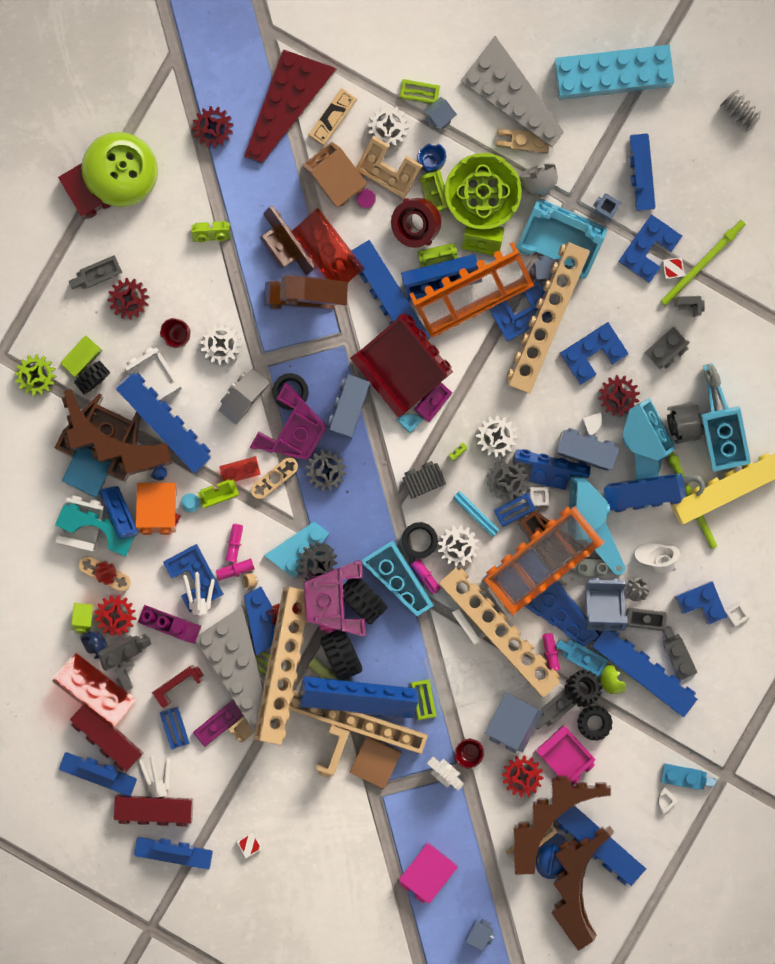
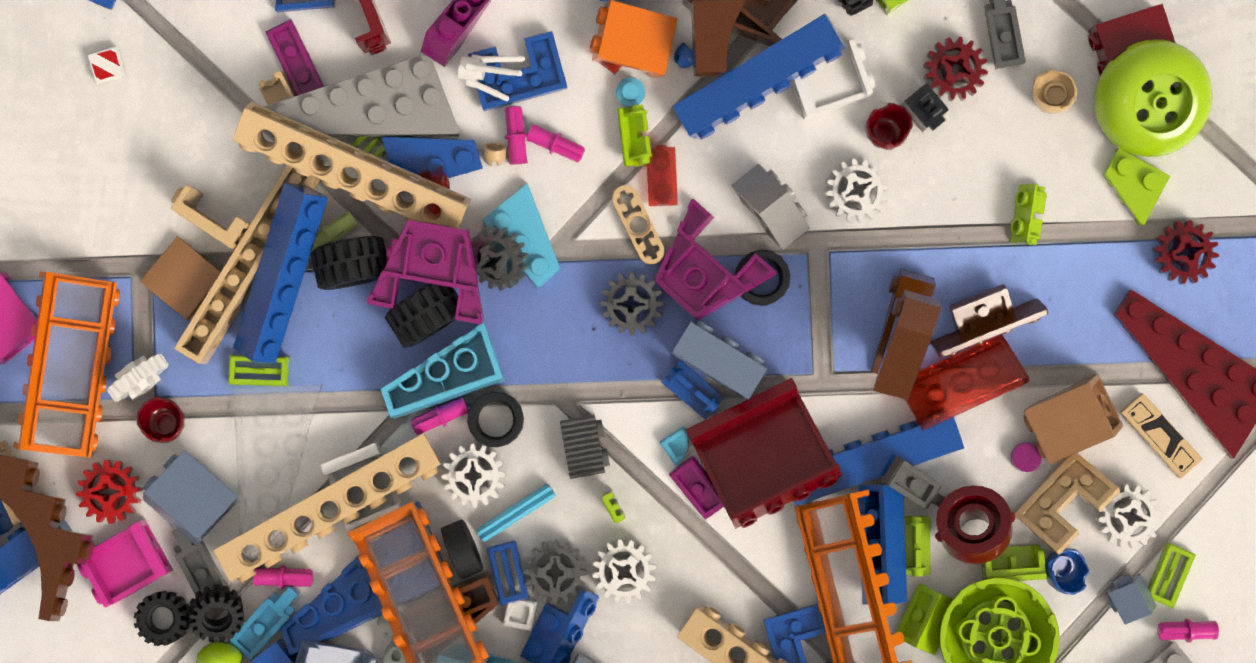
camera: 105 degrees right, 0 degrees up
none -> window [13,271,120,458]
none -> black tyre [441,519,483,579]
none -> blue hinge [661,360,724,420]
none -> dark grey hinge [881,456,945,509]
none -> black brick [900,83,949,132]
none -> tan hair [1031,69,1078,114]
none -> lime wing [1103,148,1170,226]
none -> dark pink axle [1157,619,1219,643]

